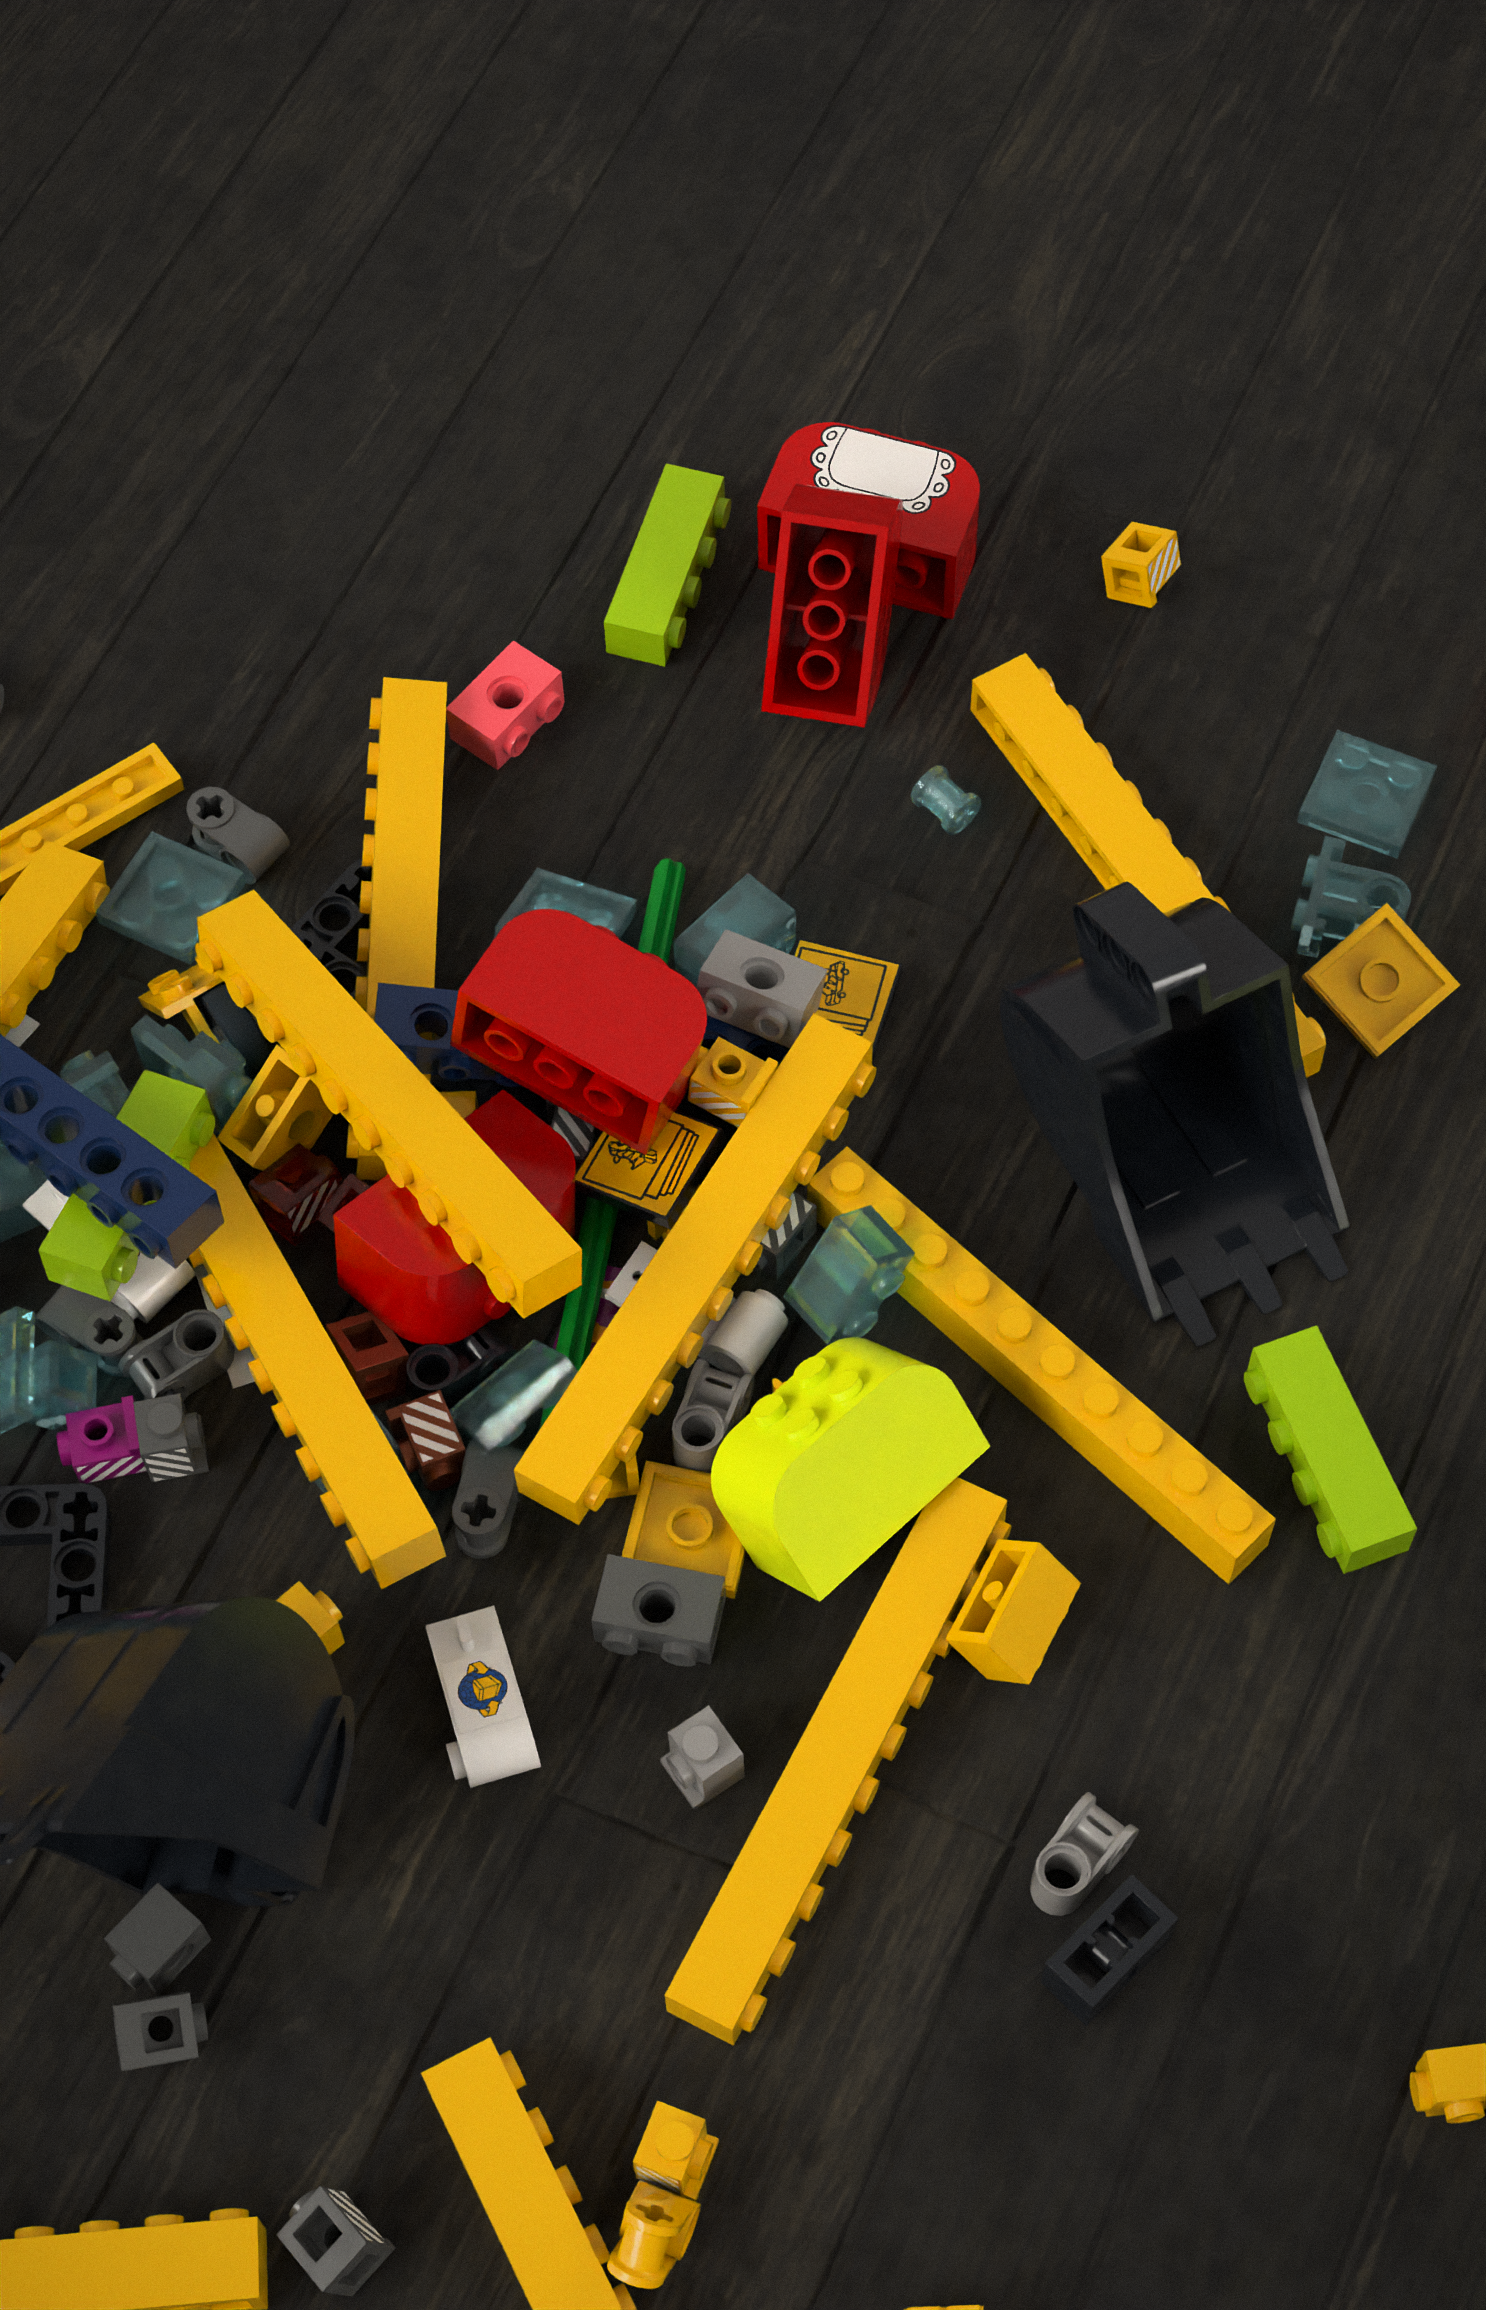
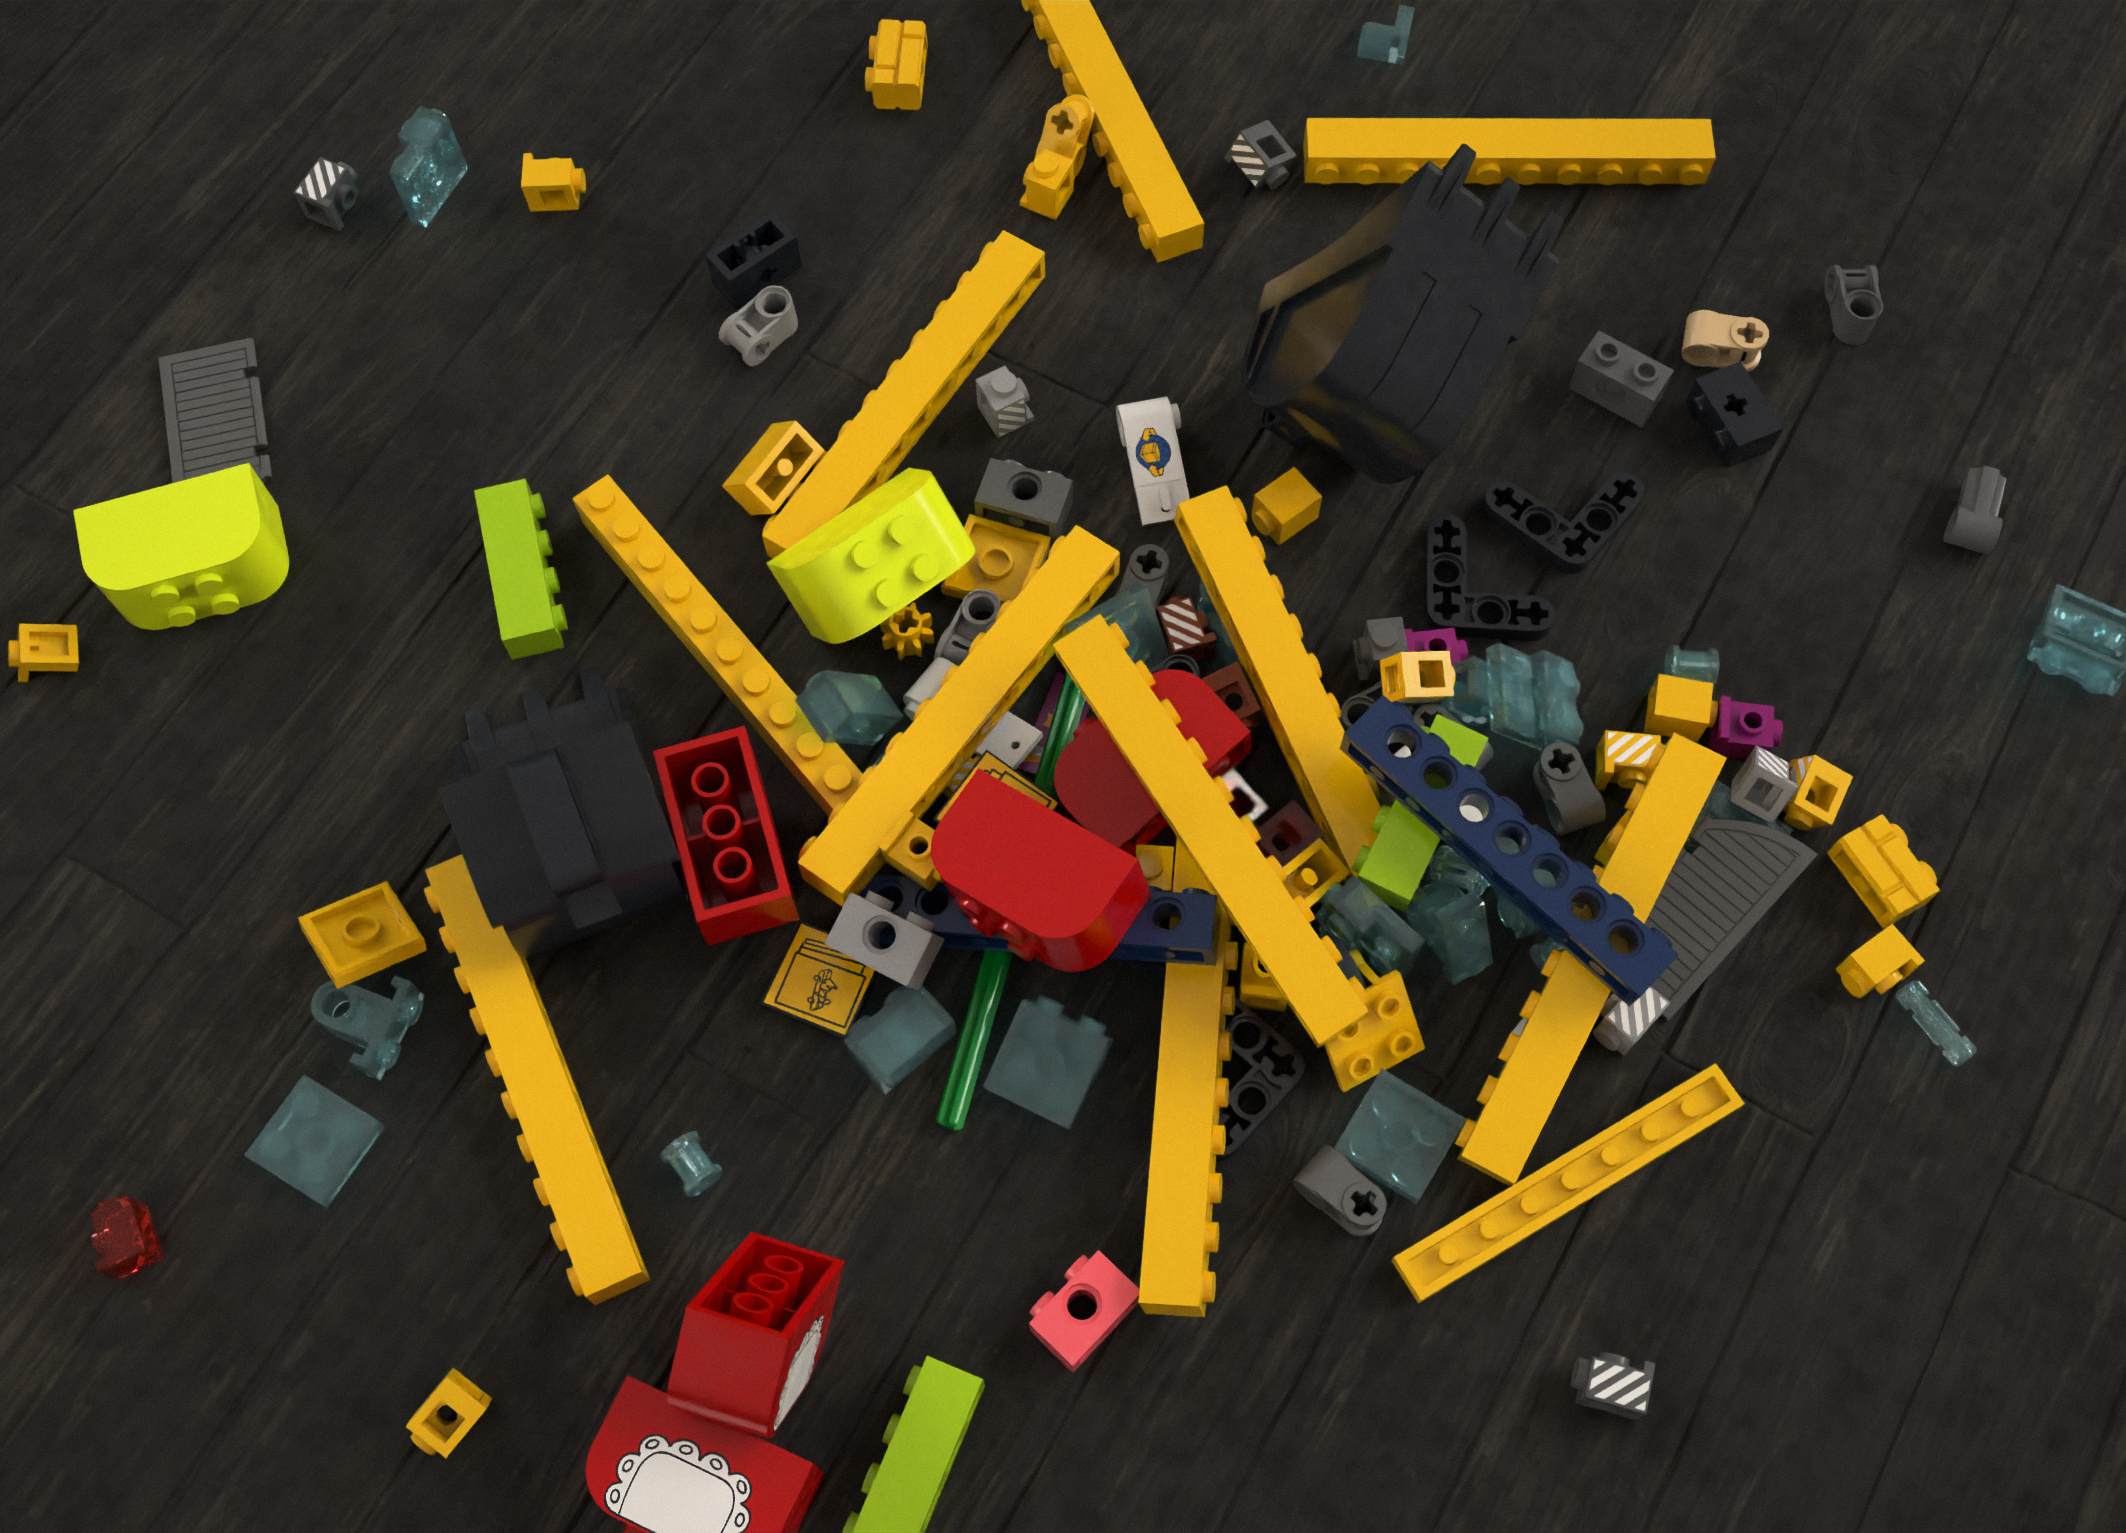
camera: 175 degrees left, 5 degrees up
none -> red brick [653,725,800,946]
none -> yellow brick [1379,651,1456,703]

